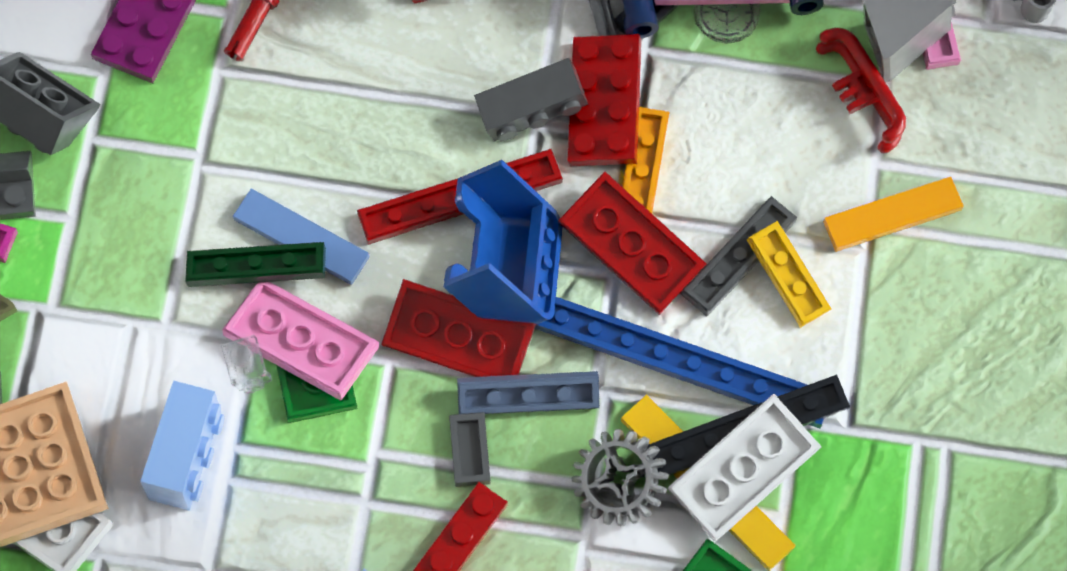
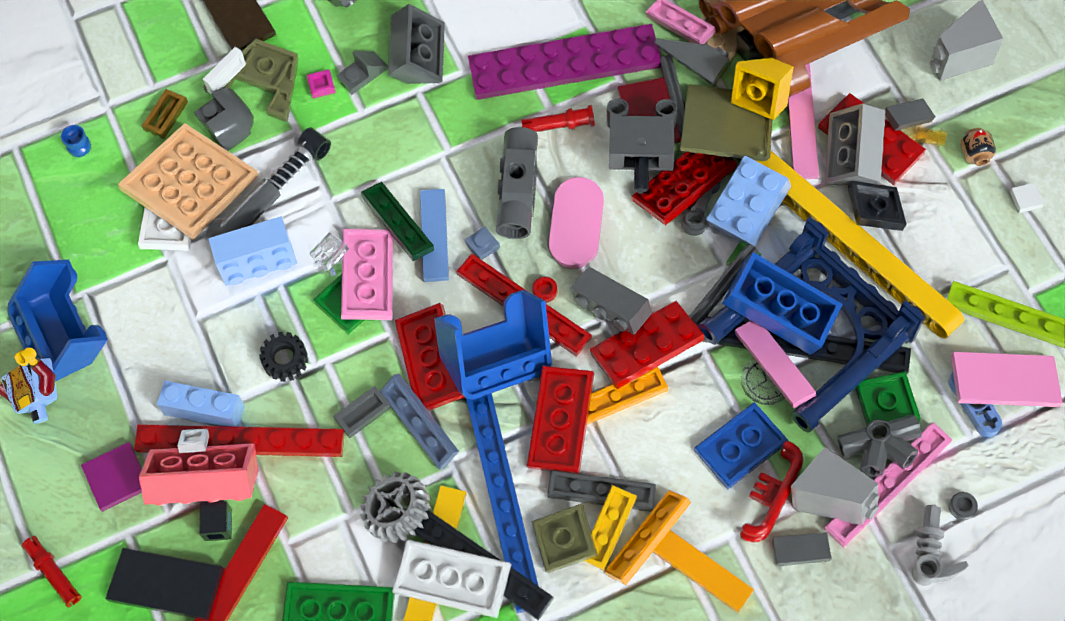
camera: 65 degrees right, 5 degrees down
none -> piece [206,127,331,241]
none -> black tyre [259,332,308,382]
none -> sand blue plate [465,226,500,260]
none -> dark grey brick [496,127,538,239]
none -> olive tile [531,504,598,573]
none -> red tile [532,277,558,303]
none -> bright pink tile [549,177,604,269]
none -> light orange tile [604,490,691,585]
none -> blue tile [694,402,789,490]
none -> dark grey tile [772,532,832,567]

